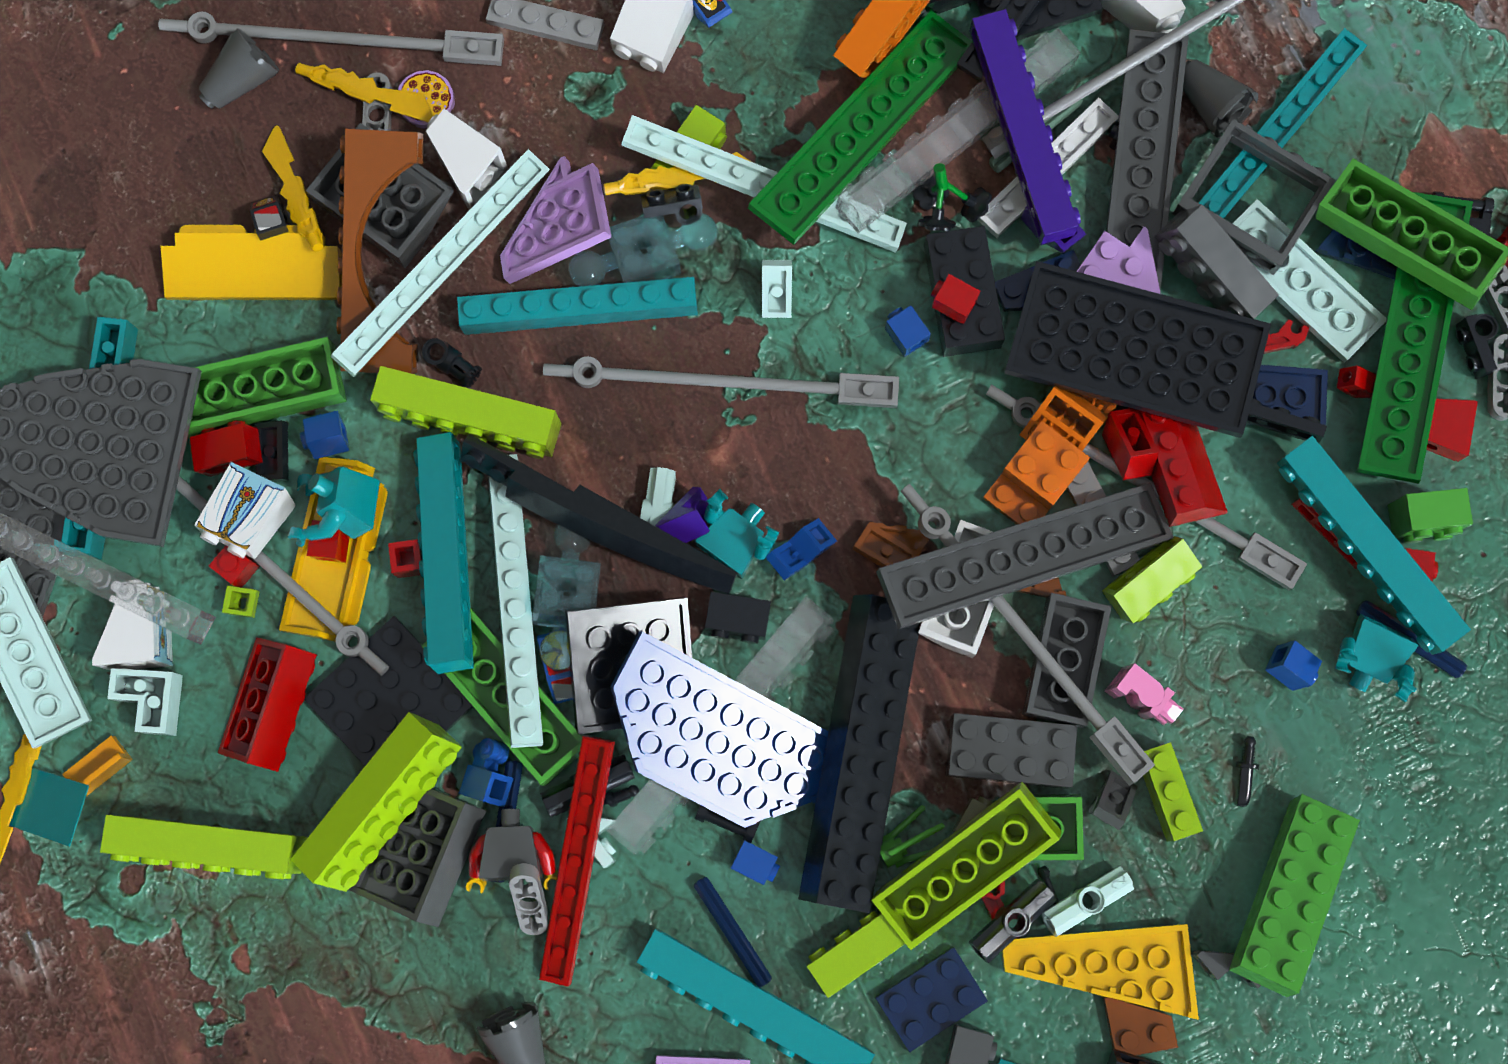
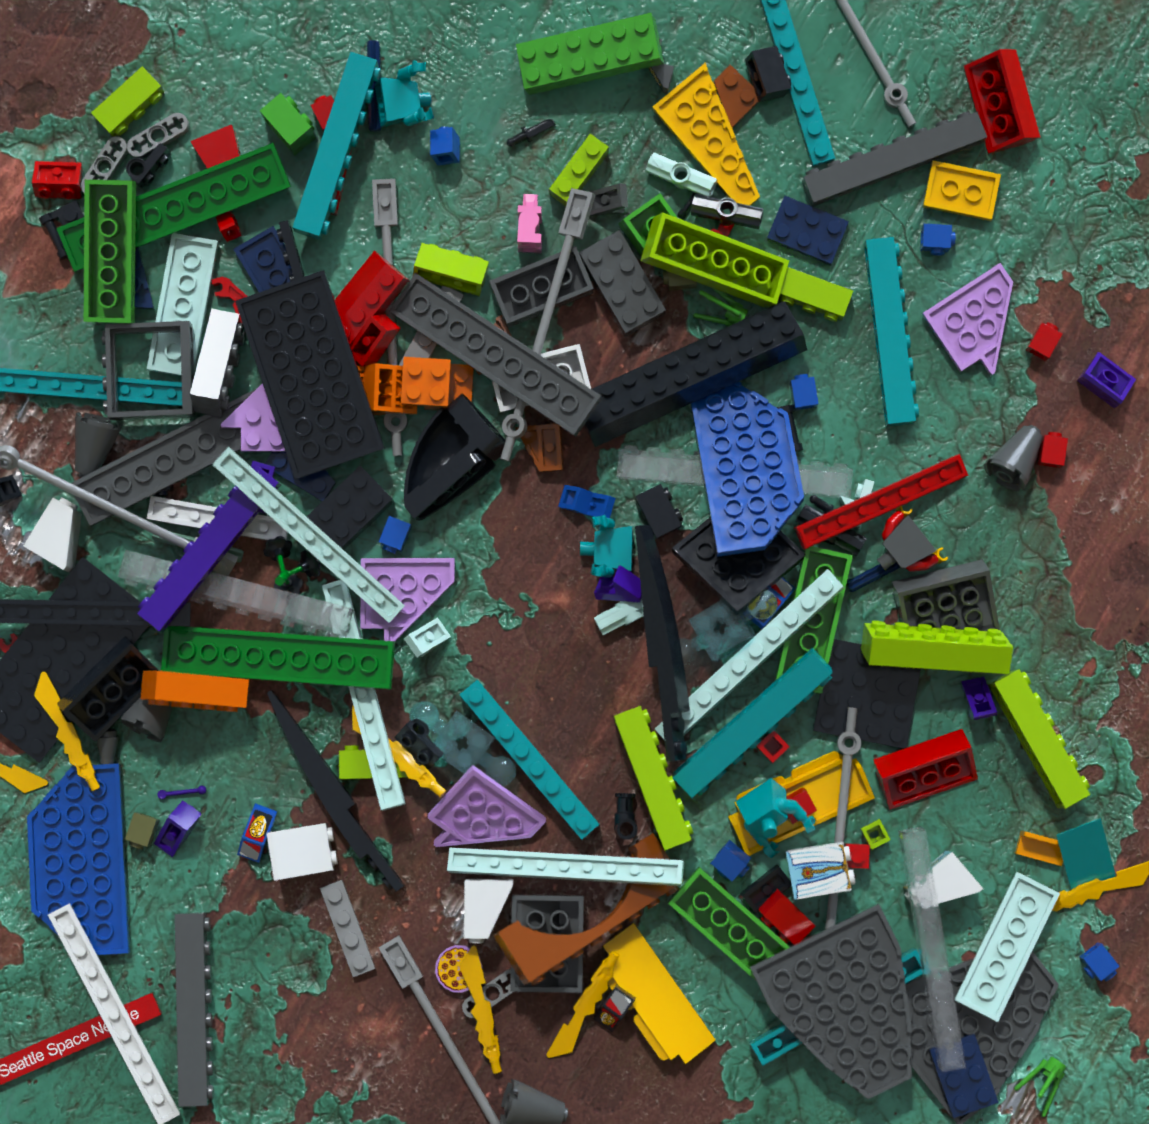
camera: 125 degrees left, 5 degrees up
light aqua brick [107,668,183,736] -> none
blue brick [459,738,514,808] -> none
light grey beam [509,863,549,935] -> none
light grey bar [543,356,899,408] -> none
dark blue axle [694,877,772,987] -> none
red brick [931,274,981,324] -> none
none -> light aqua plate [212,447,405,623]
none -> black slope [267,690,405,892]
none -> lavender wing [360,558,455,642]
none -> black panel [404,394,506,521]
none -> dark purple slope [961,676,997,720]

